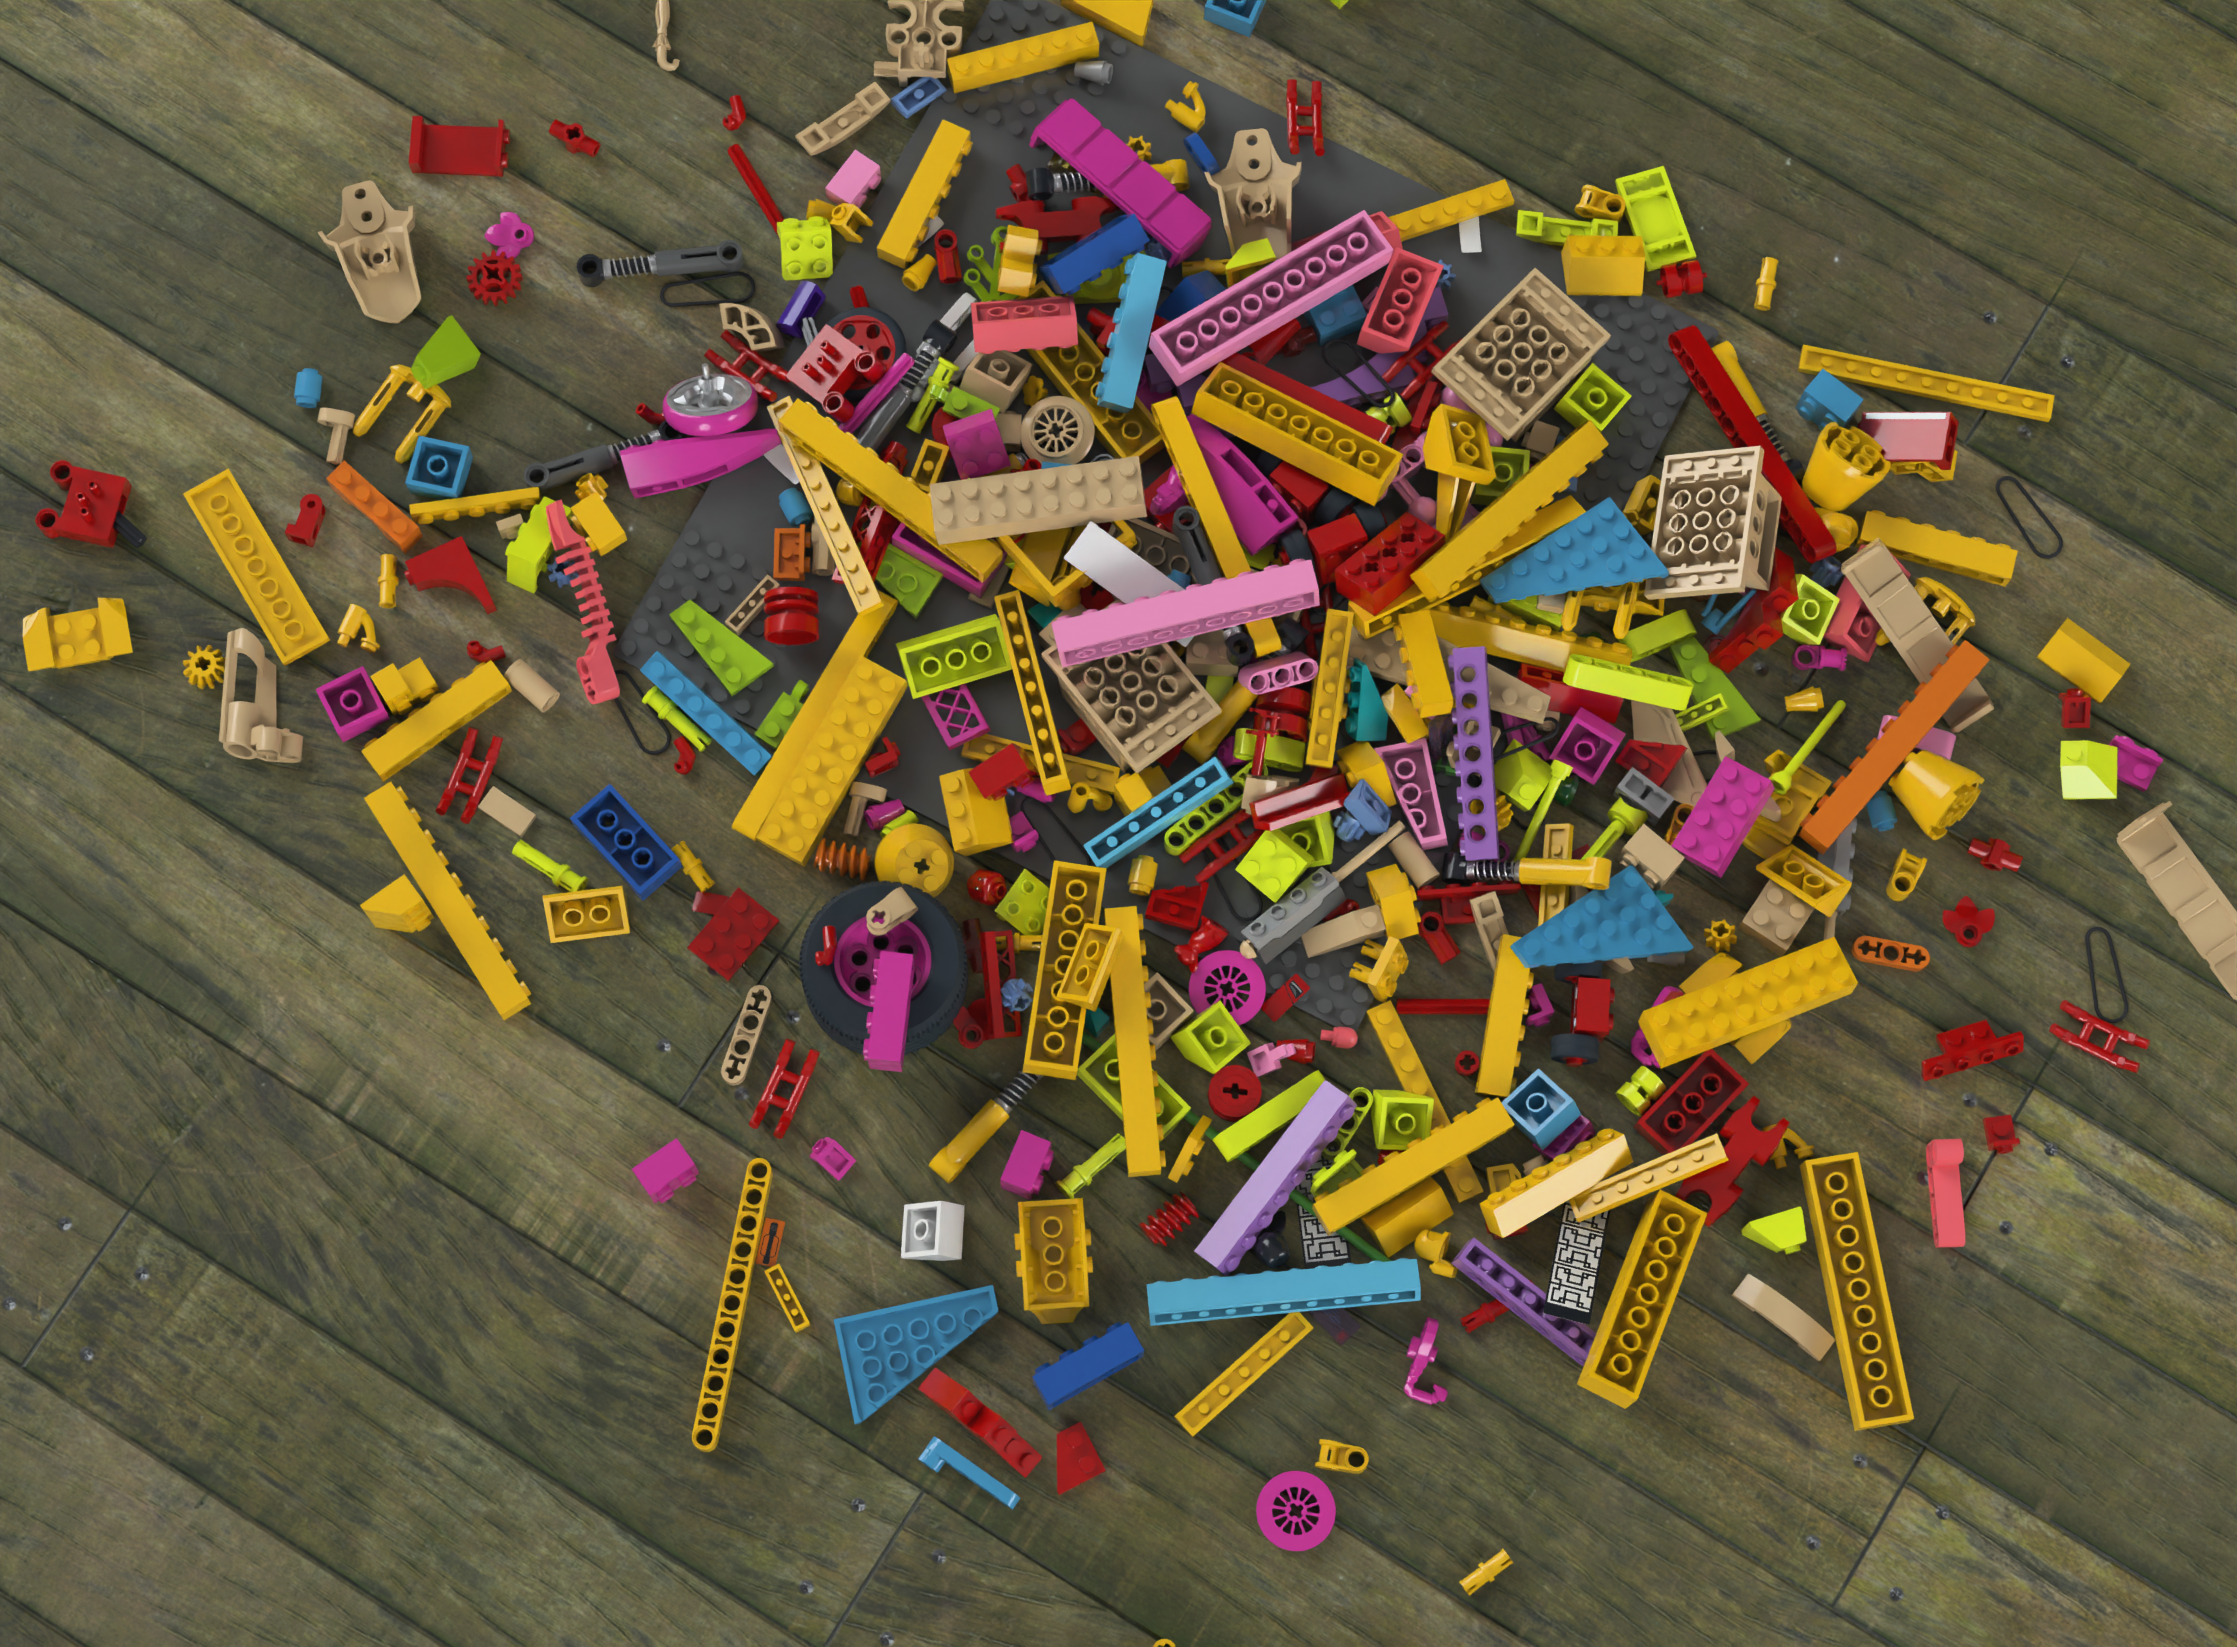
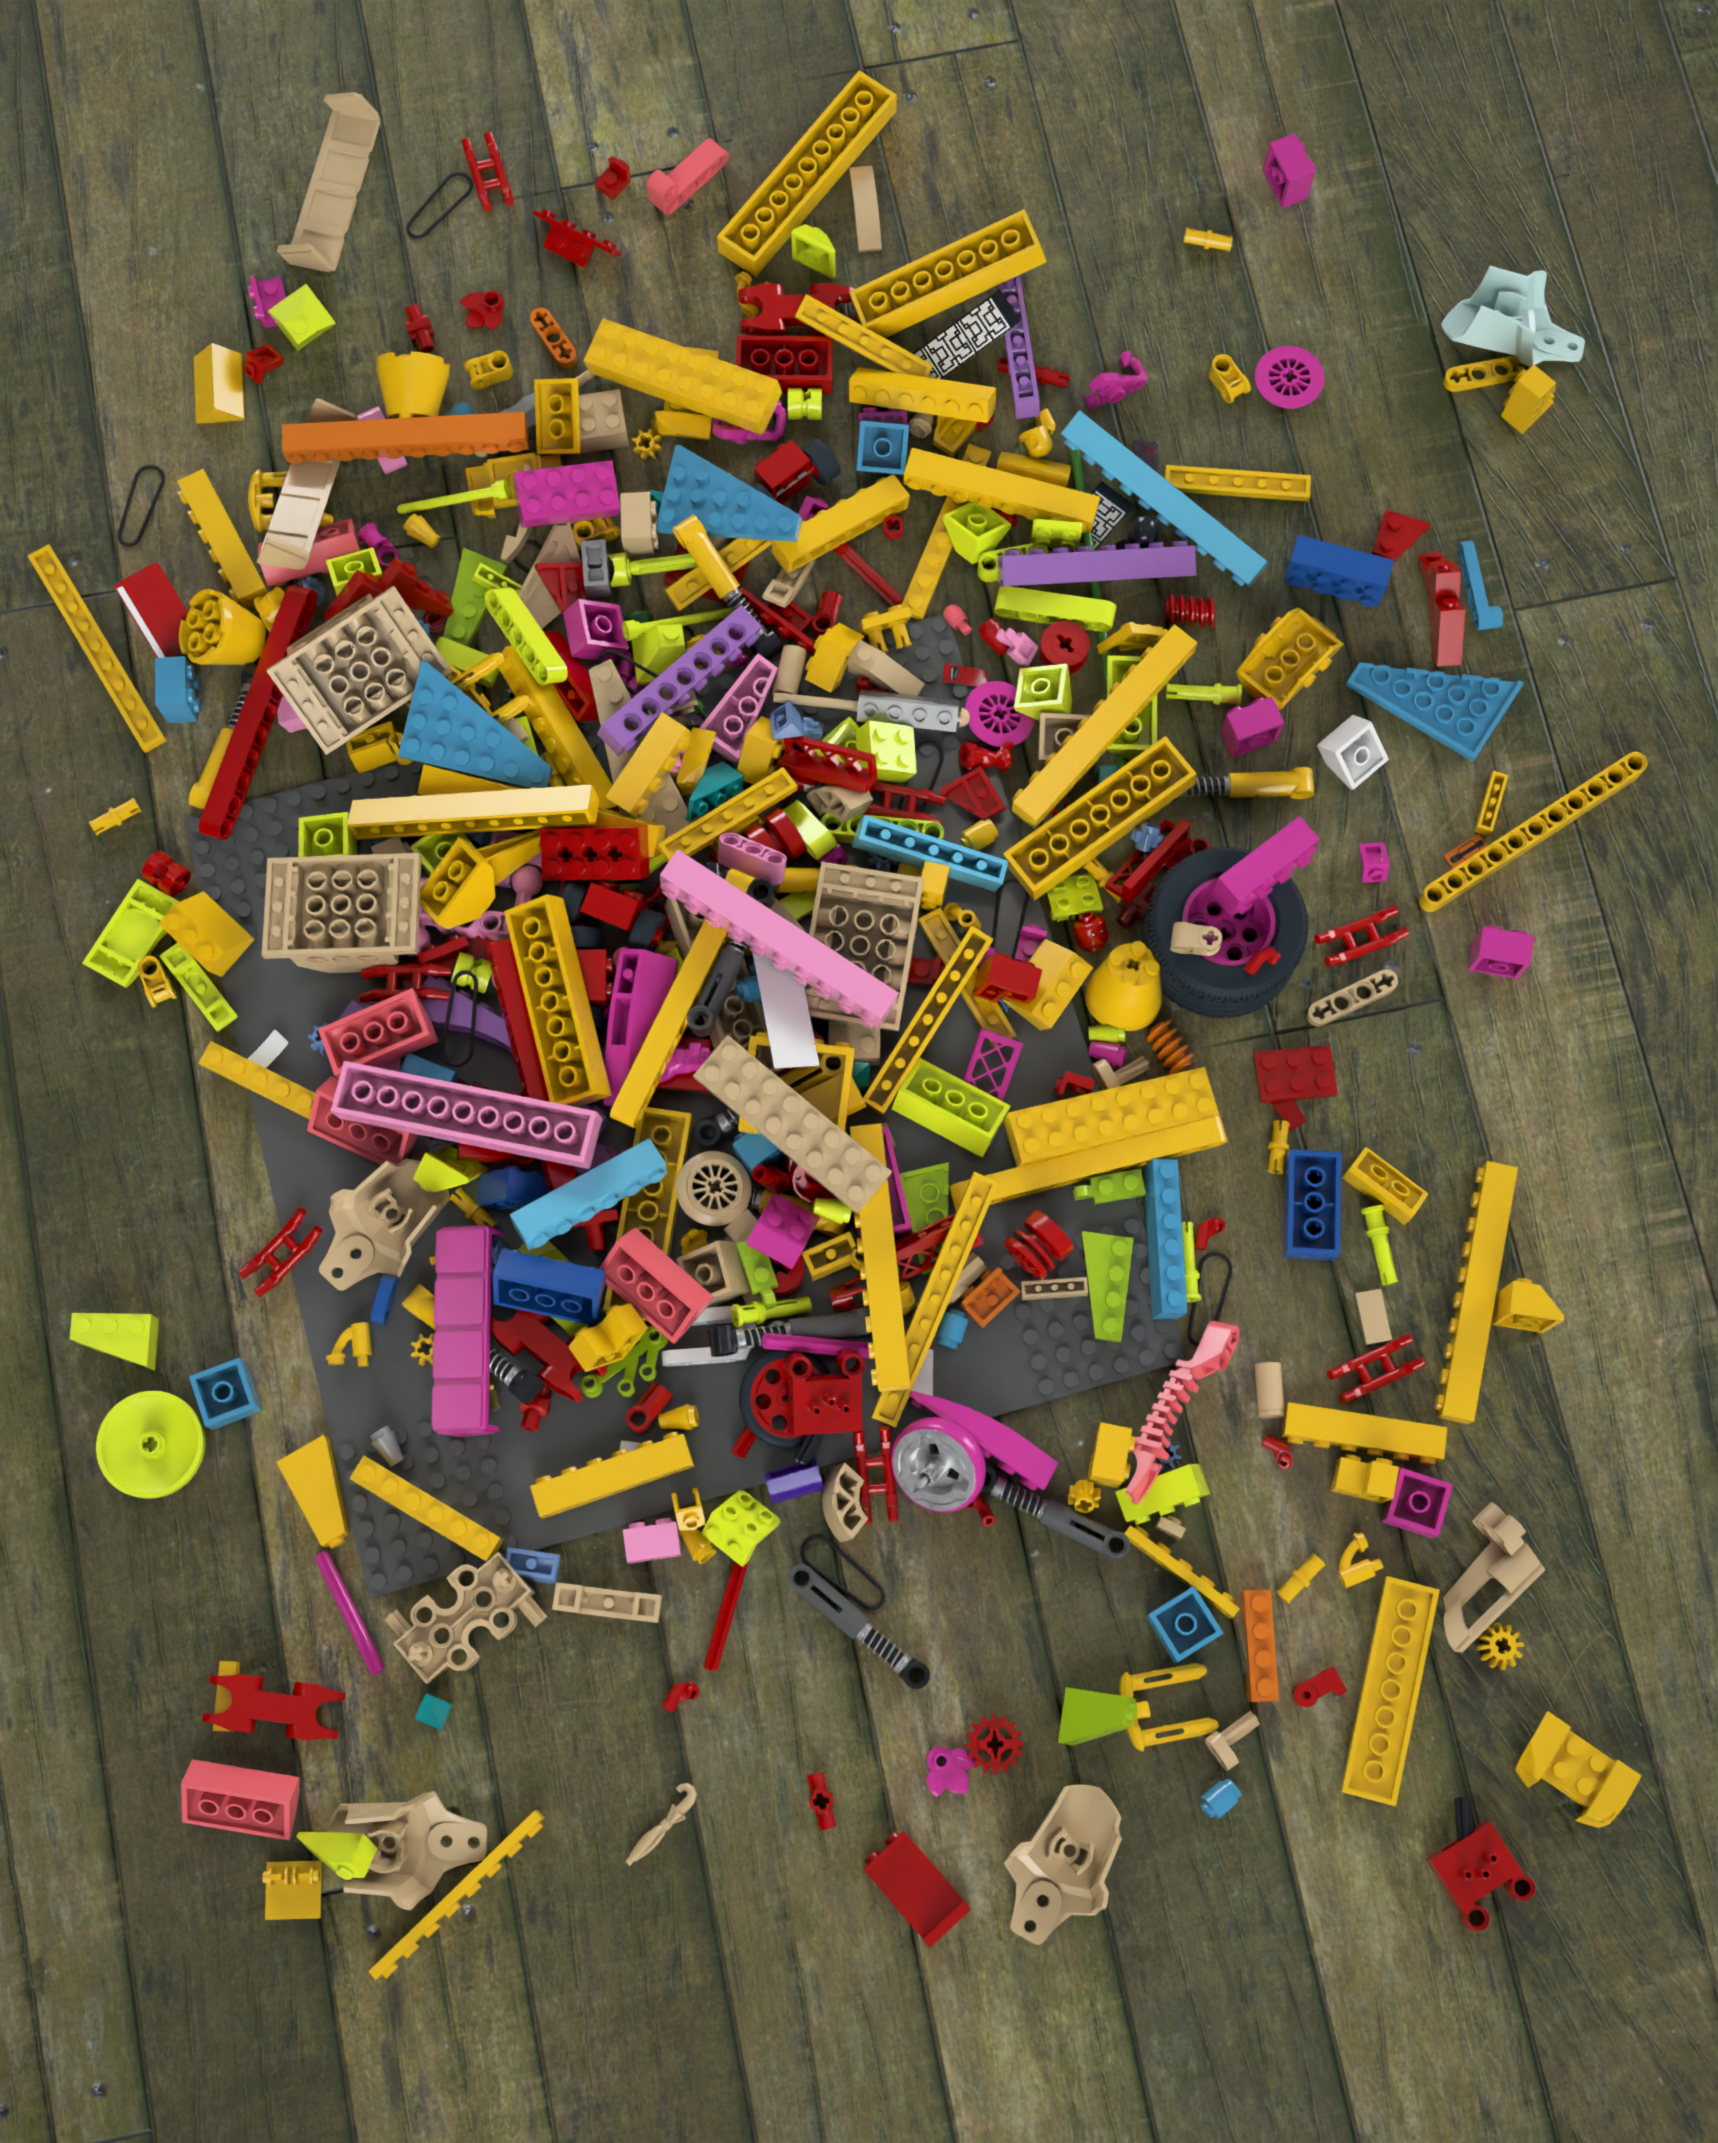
camera: 130 degrees left, 0 degrees up
red arch [404,536,497,615] -> none
yellow slope [1056,923,1124,1012] -> none
red piece [1246,707,1282,776] -> none

